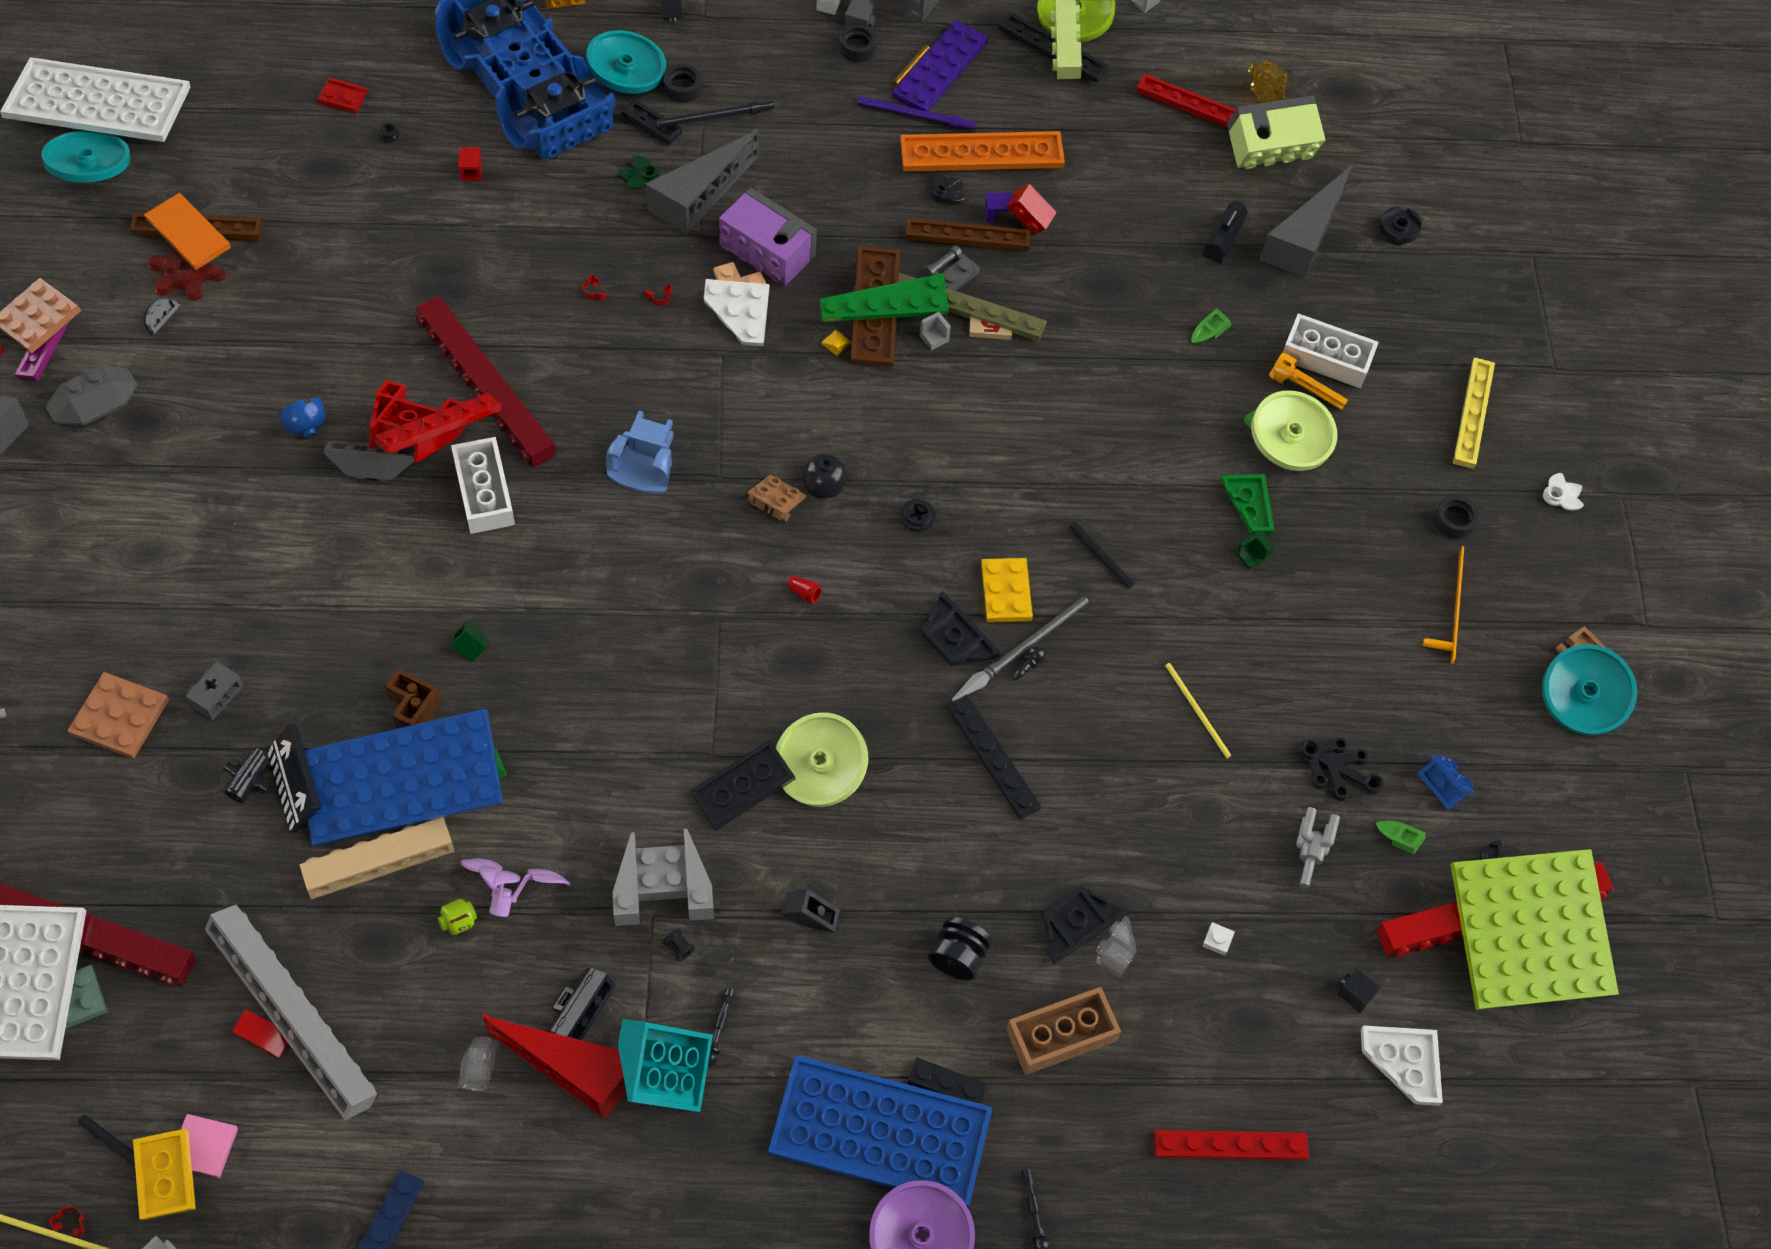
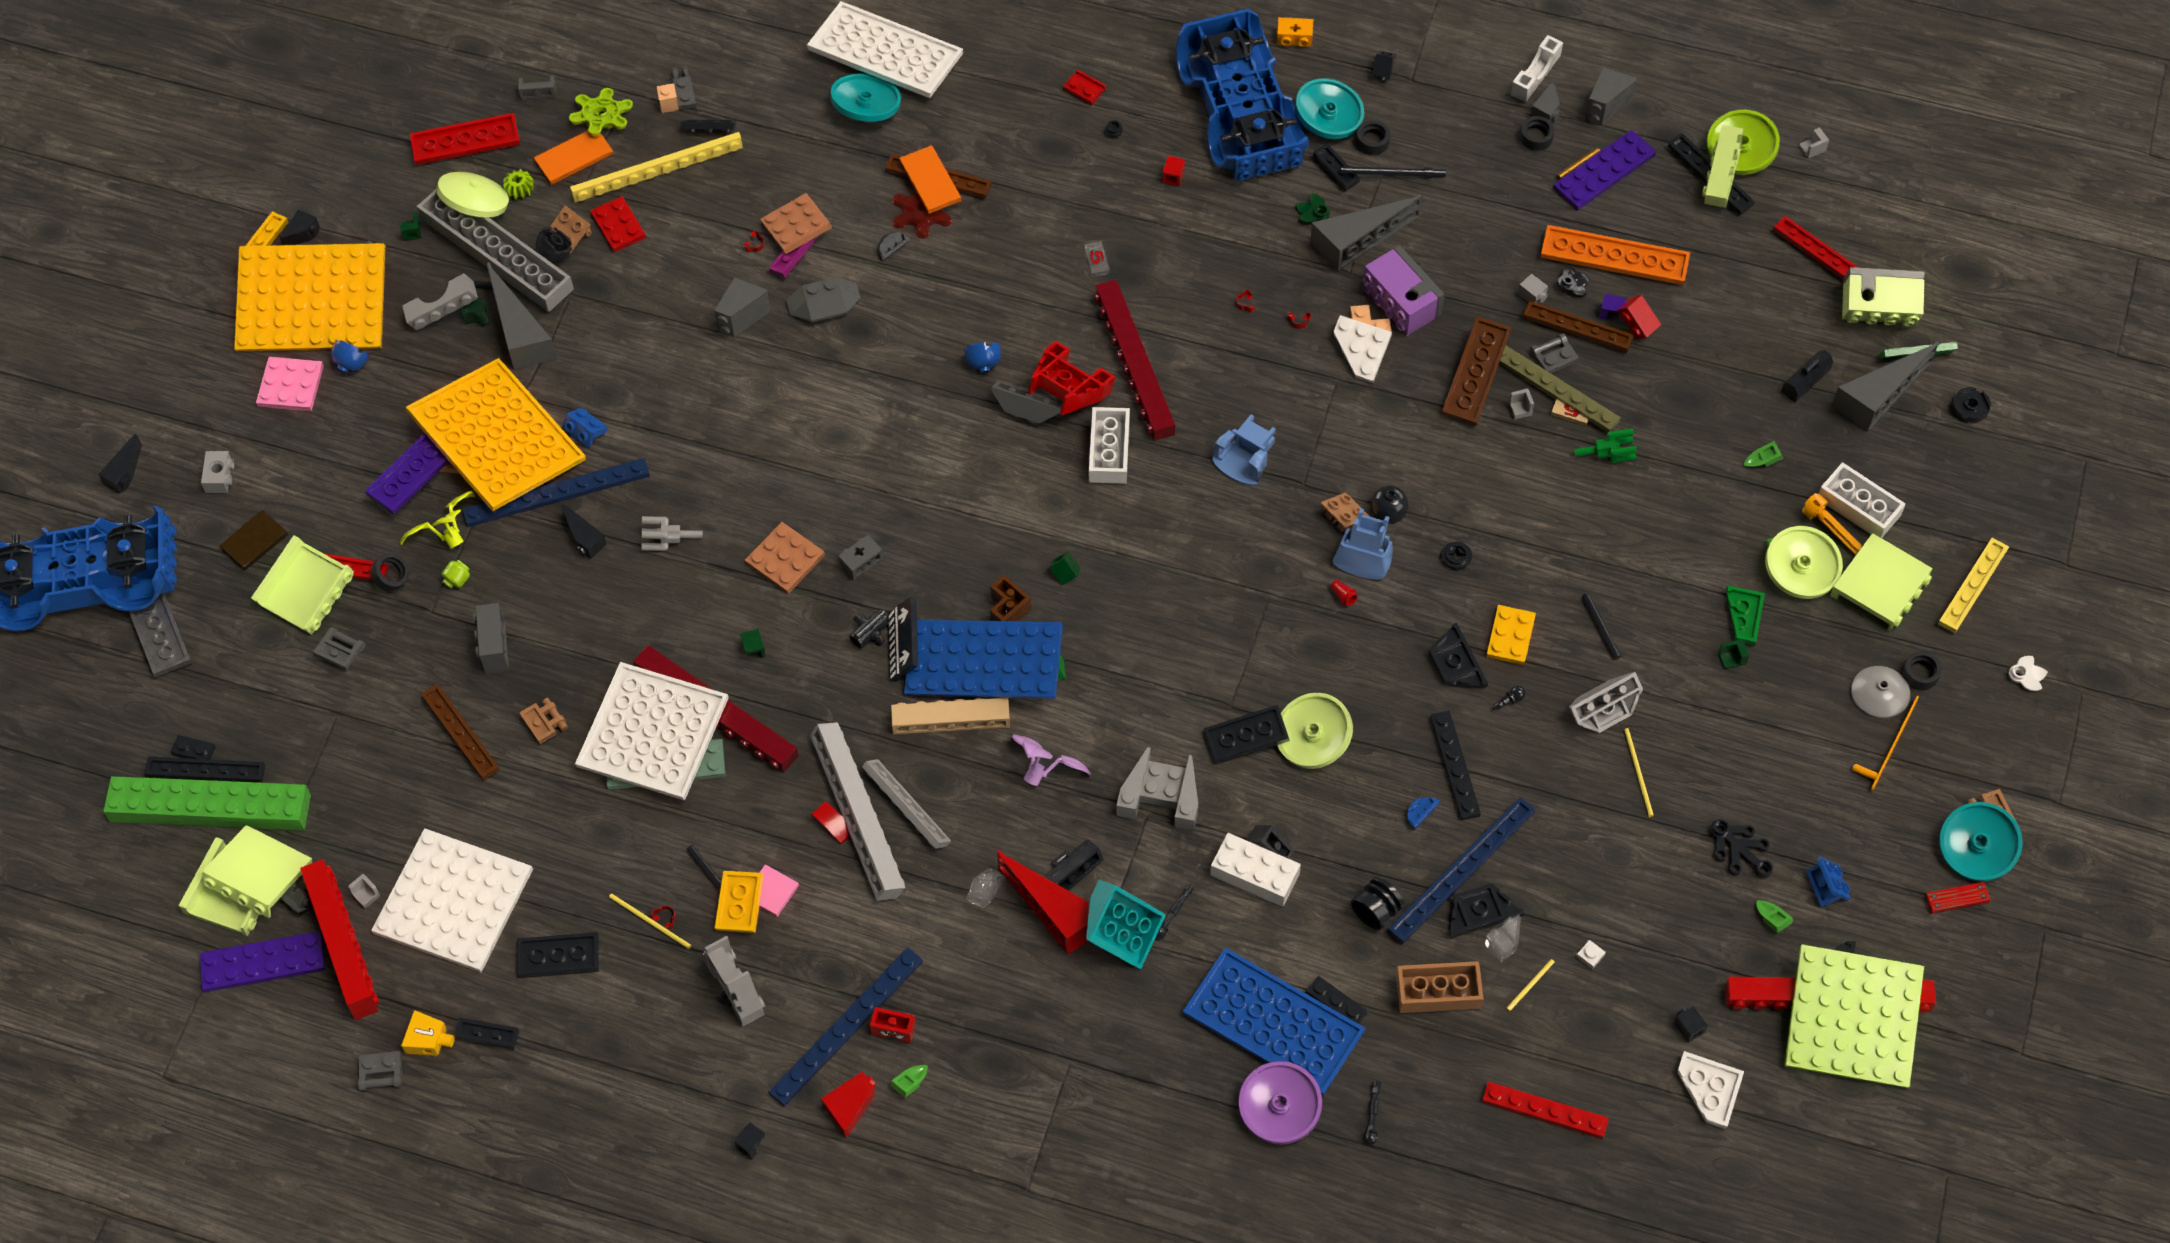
camera: 25 degrees right, 0 degrees up
red plate [375,393,501,454] -> none
lime head [438,899,477,935] -> none
black bush [663,928,695,962] -> none
green wing [820,274,949,322] -> none
yellow slope [821,330,851,356] -> none
dark purple bar [858,97,976,130] -> none
dark grey piece [952,596,1089,701] -> none
clear yellow torso [1248,60,1288,103] -> none
light grey plant [1296,807,1340,888] -> none
none -> dark green panel [740,629,766,657]
none -> light grey plate [862,759,951,849]
none -> clear tile [1084,241,1110,277]
none -> white brick [1211,833,1301,907]
none -> medium blue piece [1333,508,1393,580]
none -> dark blue plate [1388,797,1535,944]
none -> blue plate [1407,797,1440,830]
none -> light yellow axle [1507,959,1554,1011]
none -> light grey brick [1518,274,1548,303]
none -> light grey wedge [1569,672,1643,733]
none -> green plant [1574,428,1637,463]
none -> yellowish green panel [1830,533,1932,631]
none -> light grey dish [1851,666,1910,719]
none -> tile [1880,342,1958,360]
none -> red tile [1925,882,1991,914]

